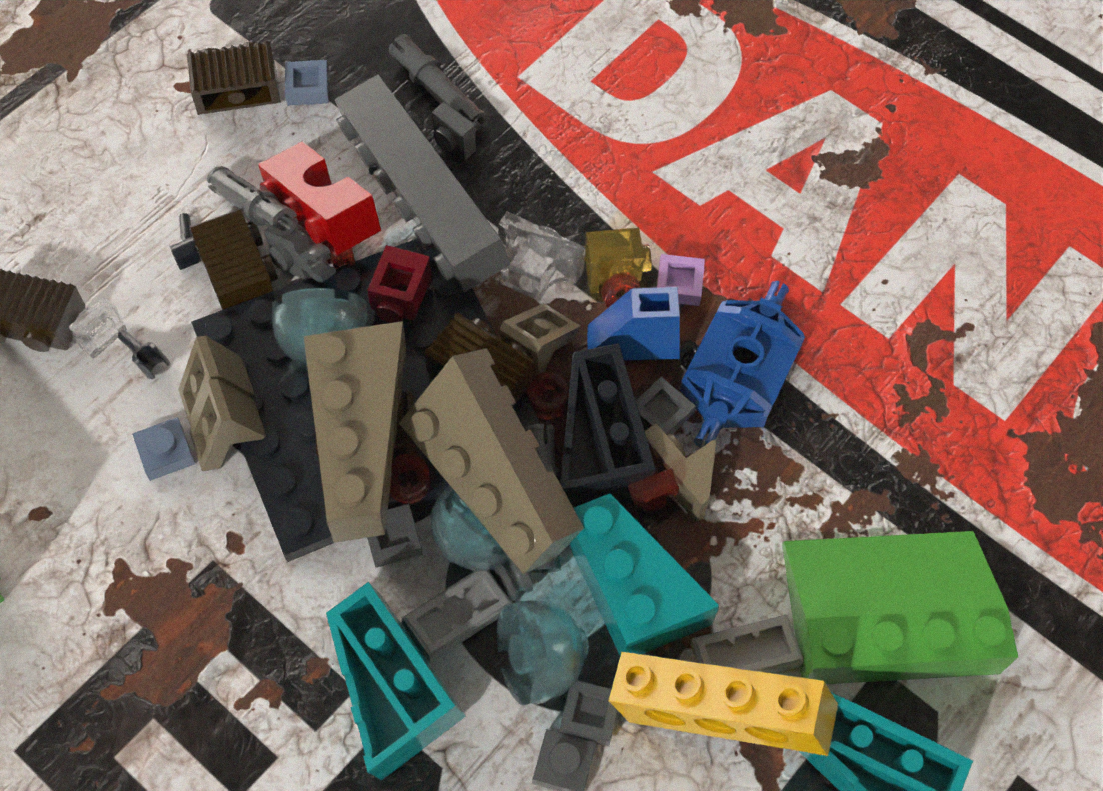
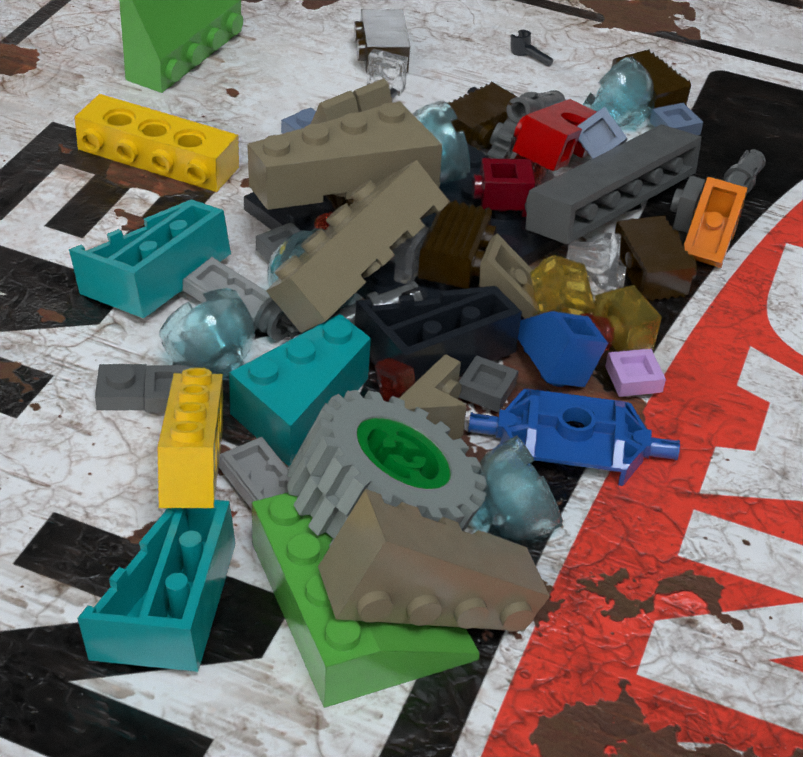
camera: 70 degrees right, 20 degrees down
none -> yellow brick [74,94,239,192]
none -> light grey wheel [287,390,487,546]
none -> dark tan wedge [318,489,550,632]
none -> clear light blue cylinder [476,436,563,540]
none -> black hand [510,29,554,66]
none -> clear yellow brick [530,255,596,316]
none -> sand blue plate [577,107,628,159]
none -> clear light blue cylinder [583,56,654,130]
none -> dark brown brick [611,216,697,302]
none -> orange slope [684,177,748,268]

